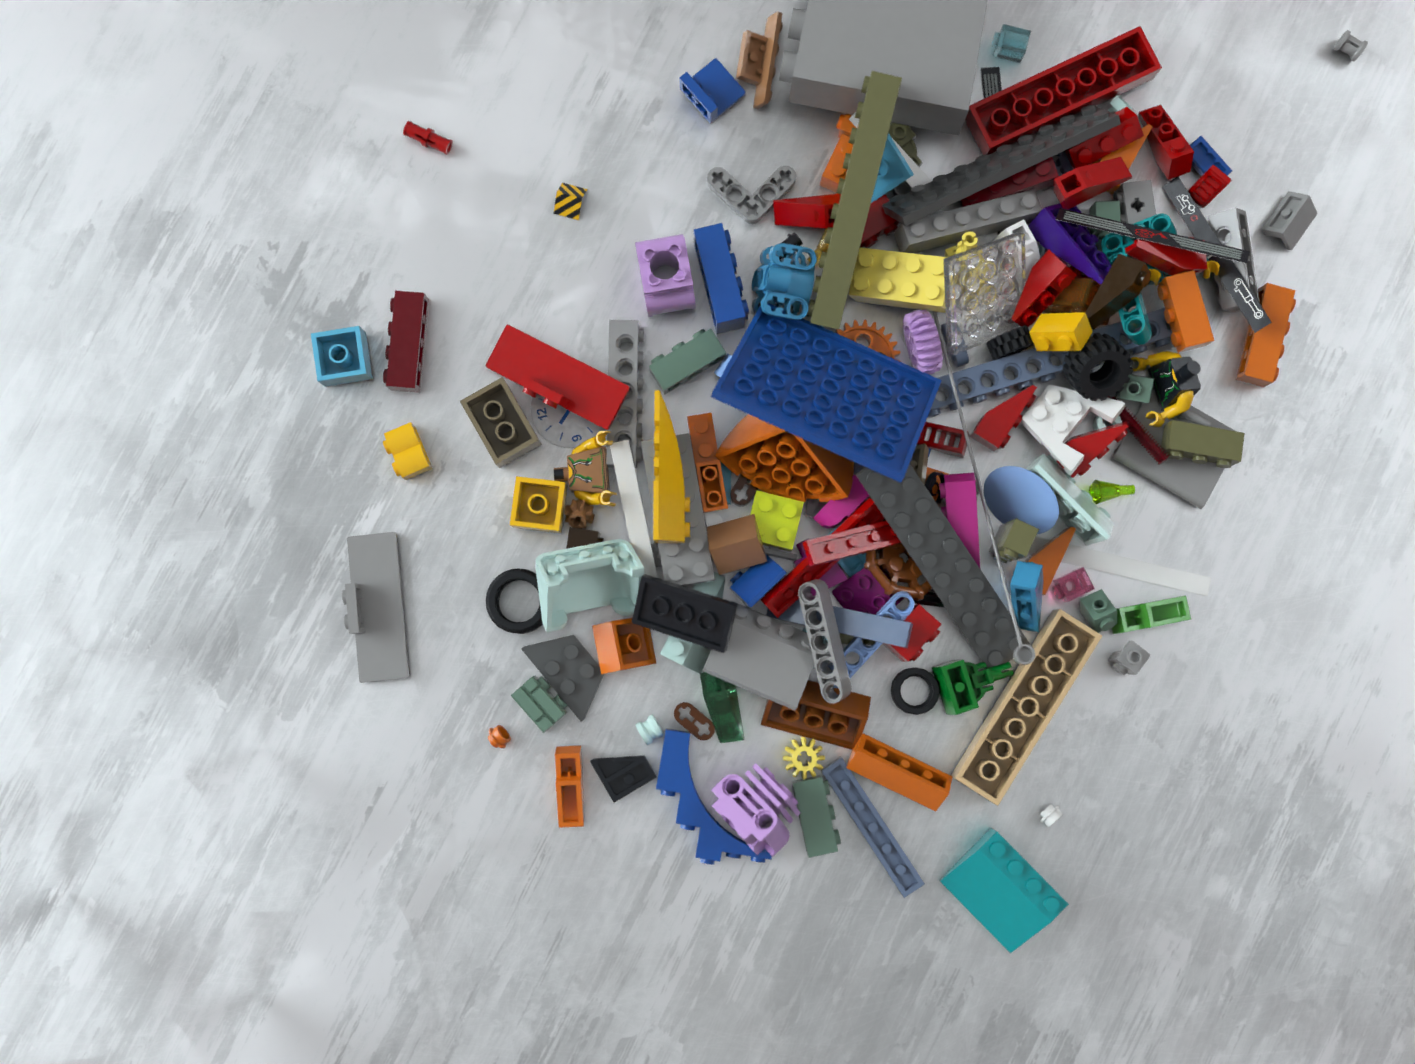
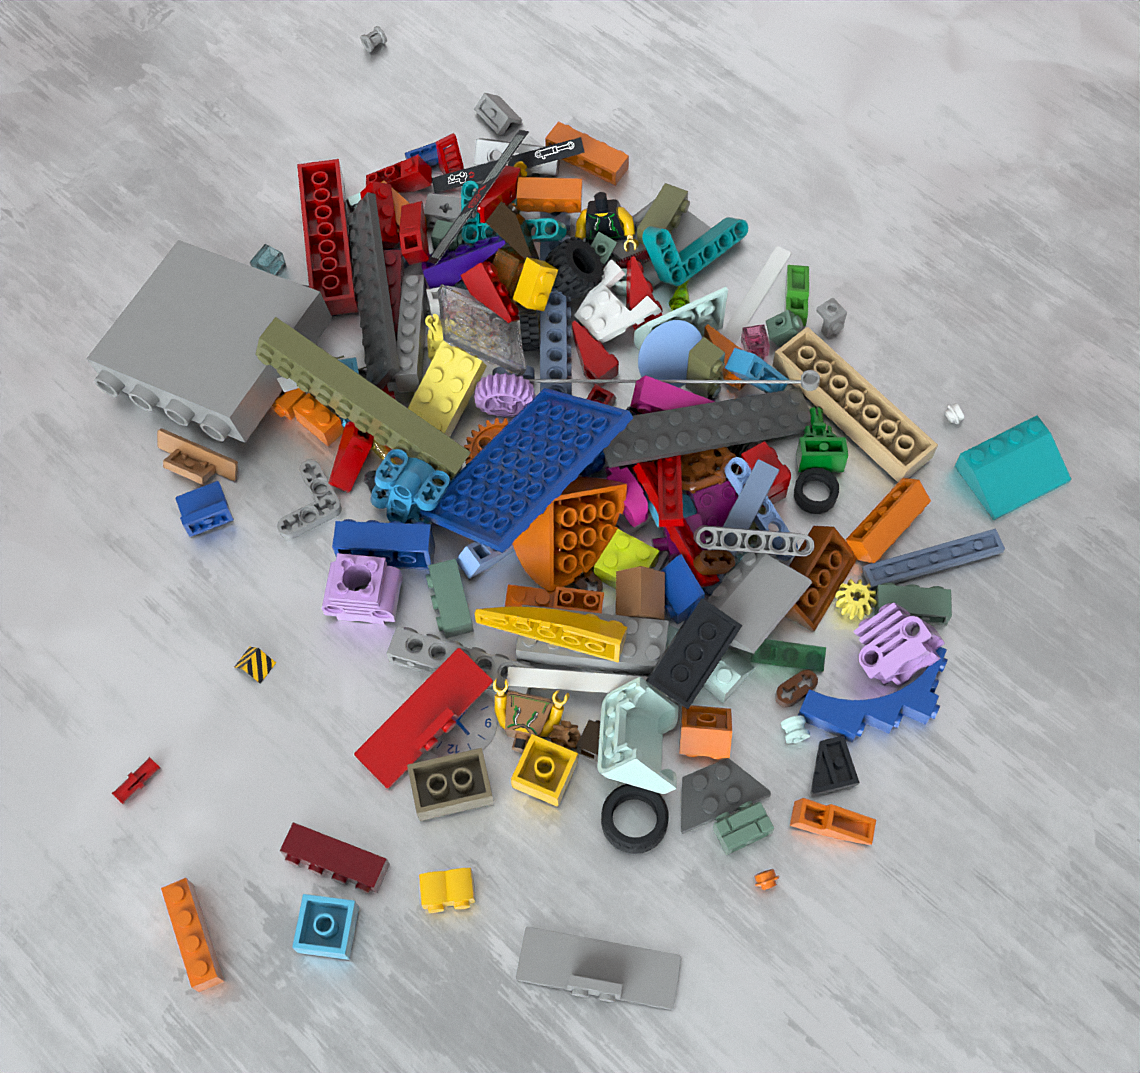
camera: 70 degrees left, 20 degrees down
none -> orange brick [161,878,224,992]
none -> teal beam [642,217,749,286]
none -> reddish brown beam [693,550,736,575]

